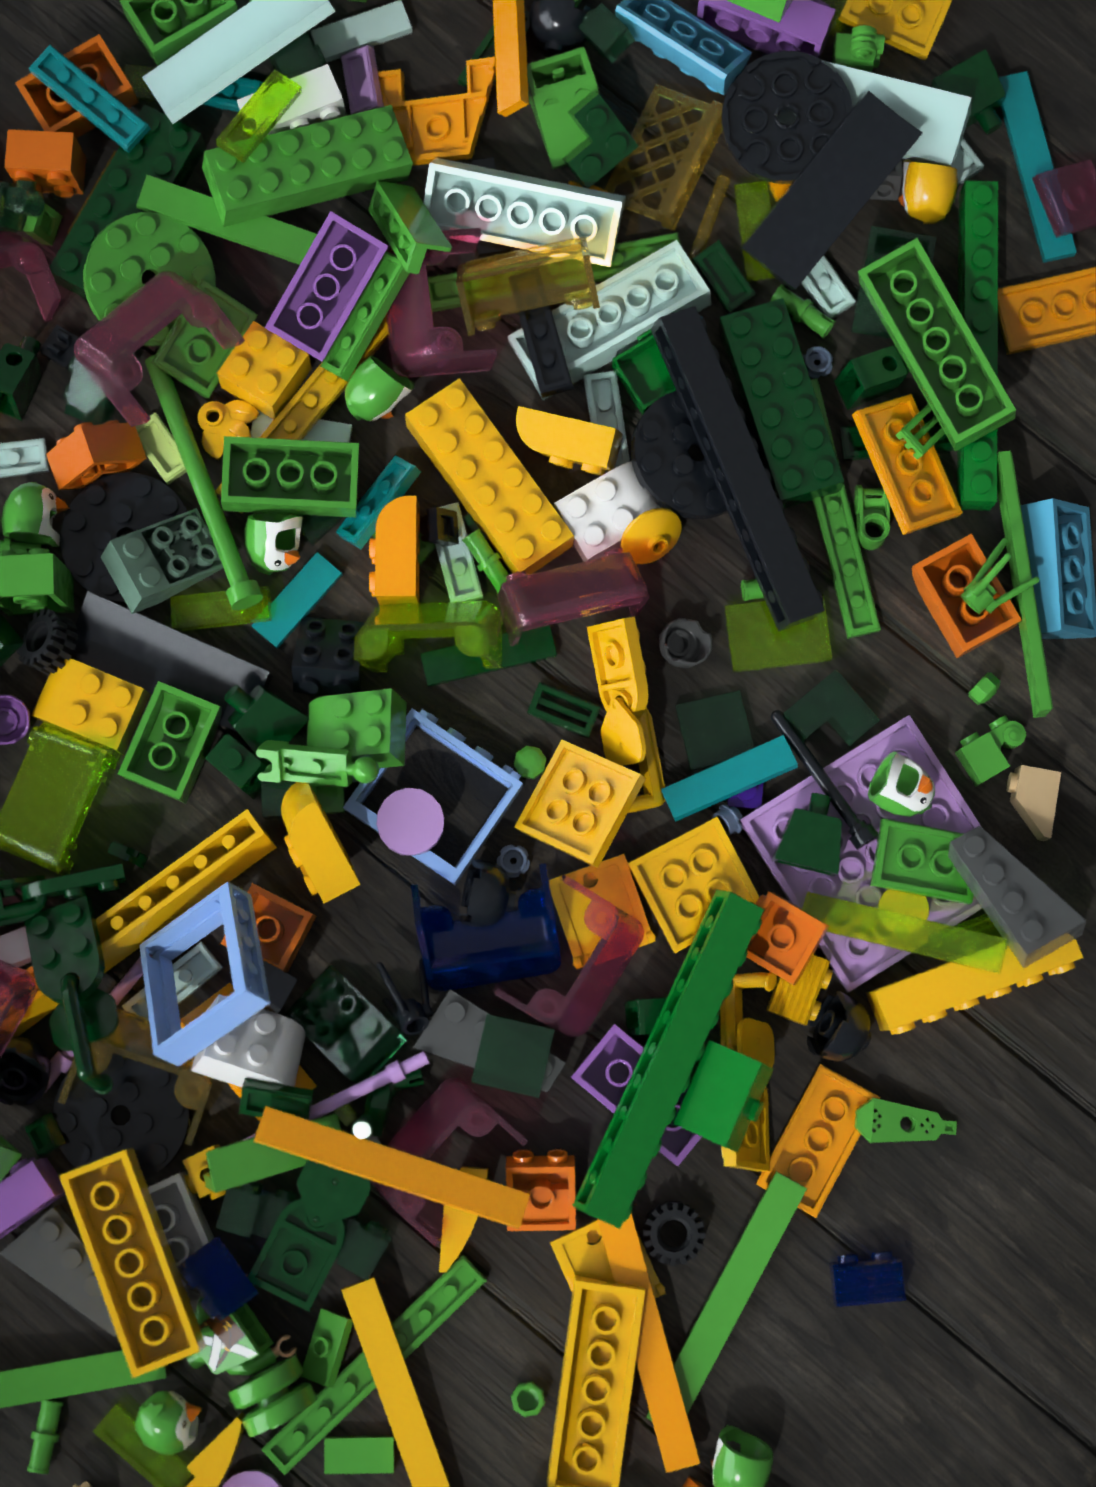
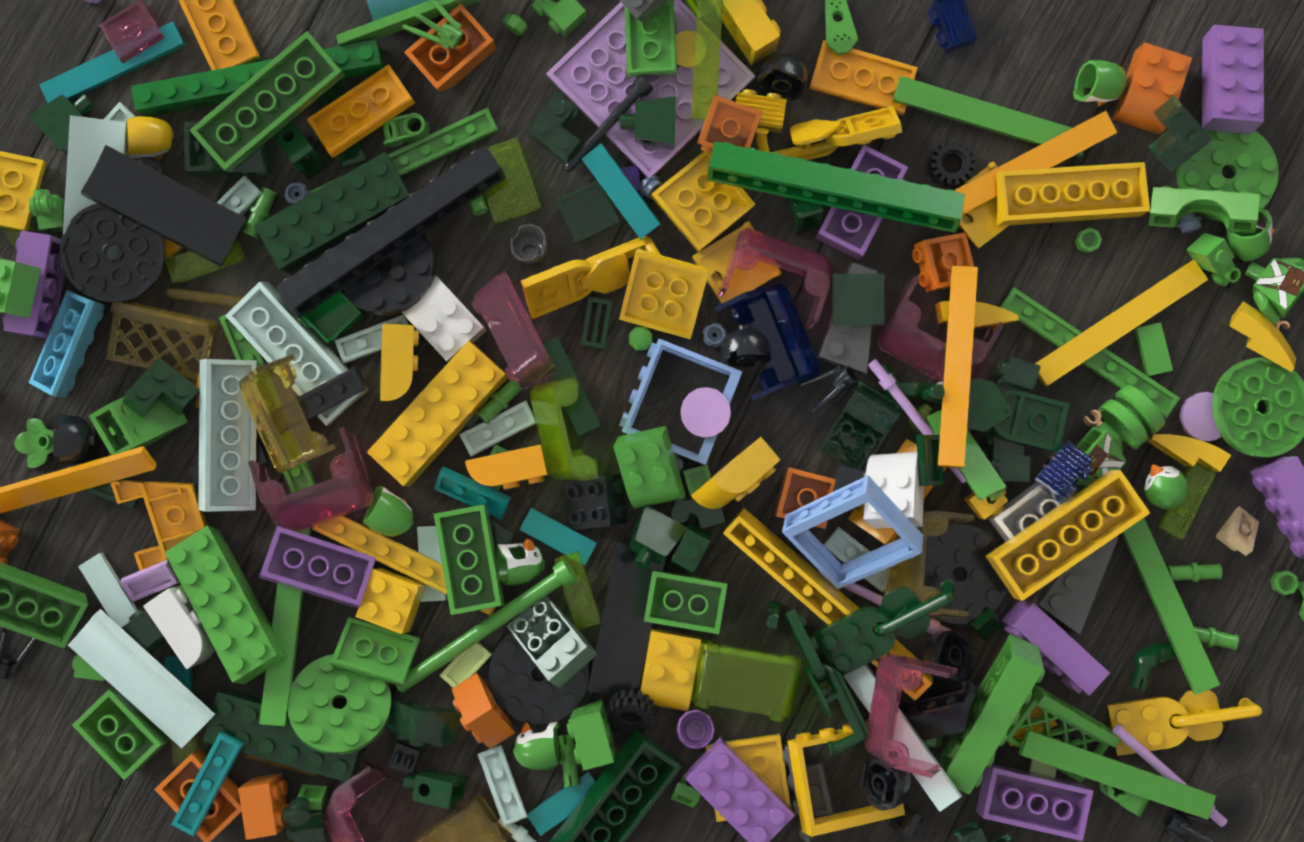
camera: 100 degrees left, 5 degrees up
clear pink windscreen [74,271,245,427] -> none
yellow plate [197,400,259,460] -> none
clear neon green tile [216,69,302,163] -> none
bright green plate [256,740,379,787] -> none
bright green plate [301,1308,353,1388] -> none
bright green tile [321,252,409,382] -> none
bright green panel [368,181,452,274] -> none
black tile [420,507,459,546] -> none
clear green brick [578,3,635,64] -> none
yellow dish [621,508,682,564] -> none
green container [673,1040,774,1153] -> none
dark green tile [691,240,756,314] -> none
piece [868,751,935,817] -> none
bright green tile [895,404,945,460] -> none

